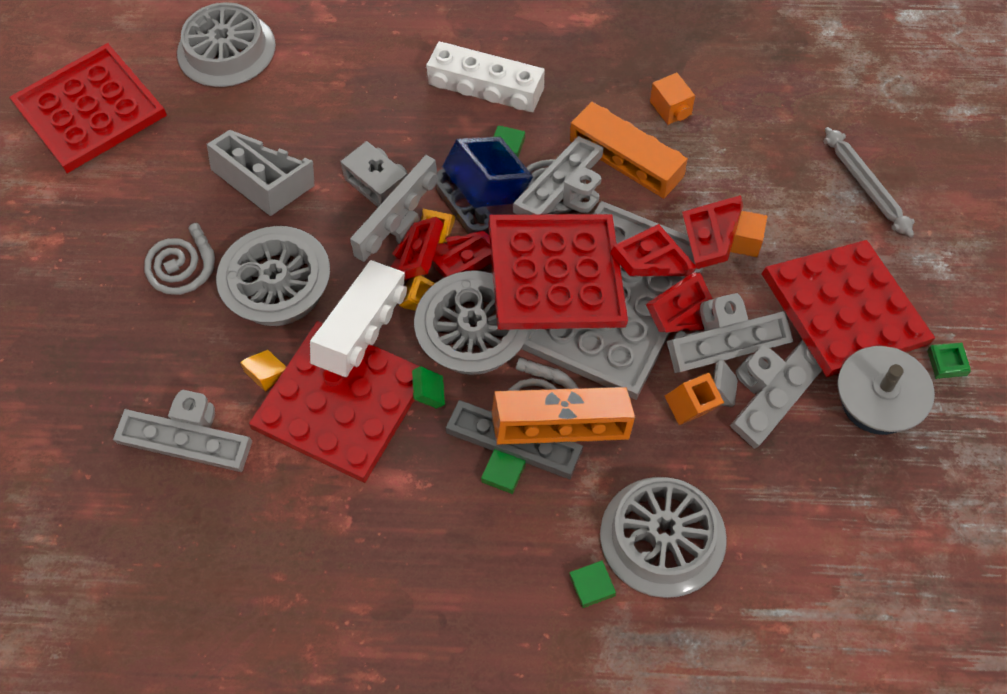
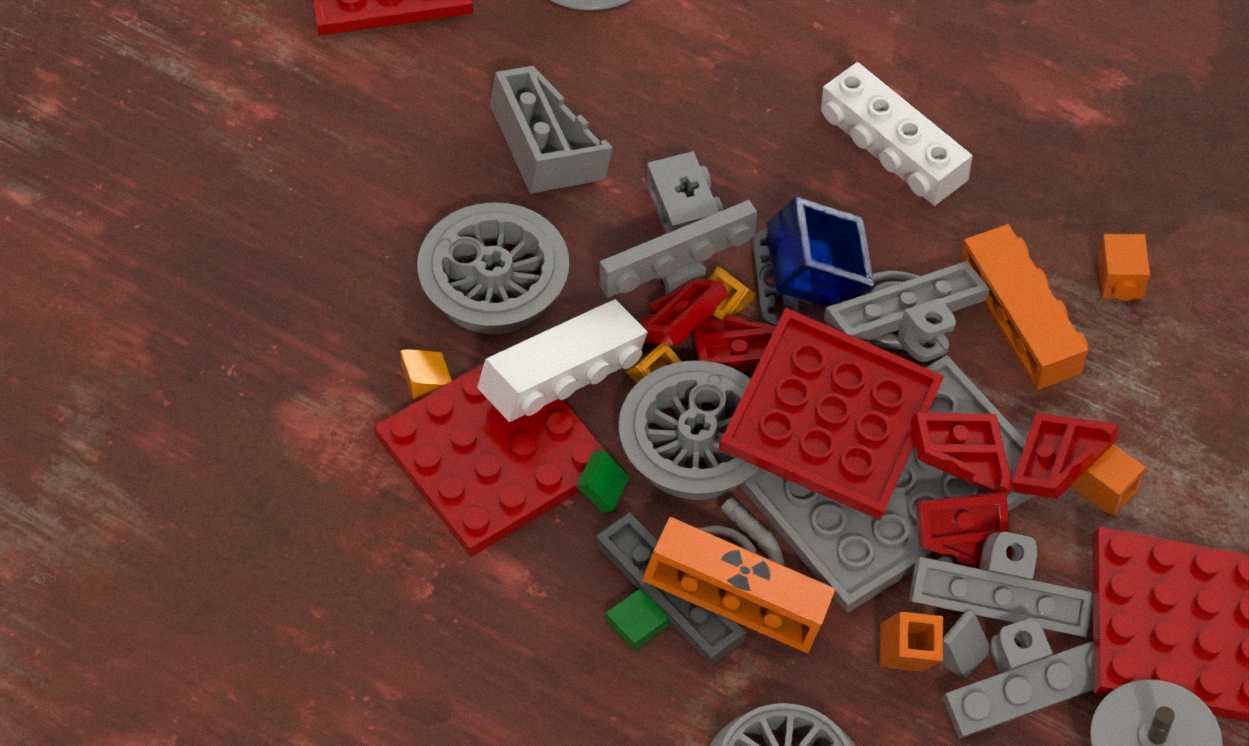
camera: 25 degrees right, 5 degrees down
light grey plate [113,390,252,472] -> none
light grey piece [144,223,215,295] -> none
green tile [490,125,526,160] -> none

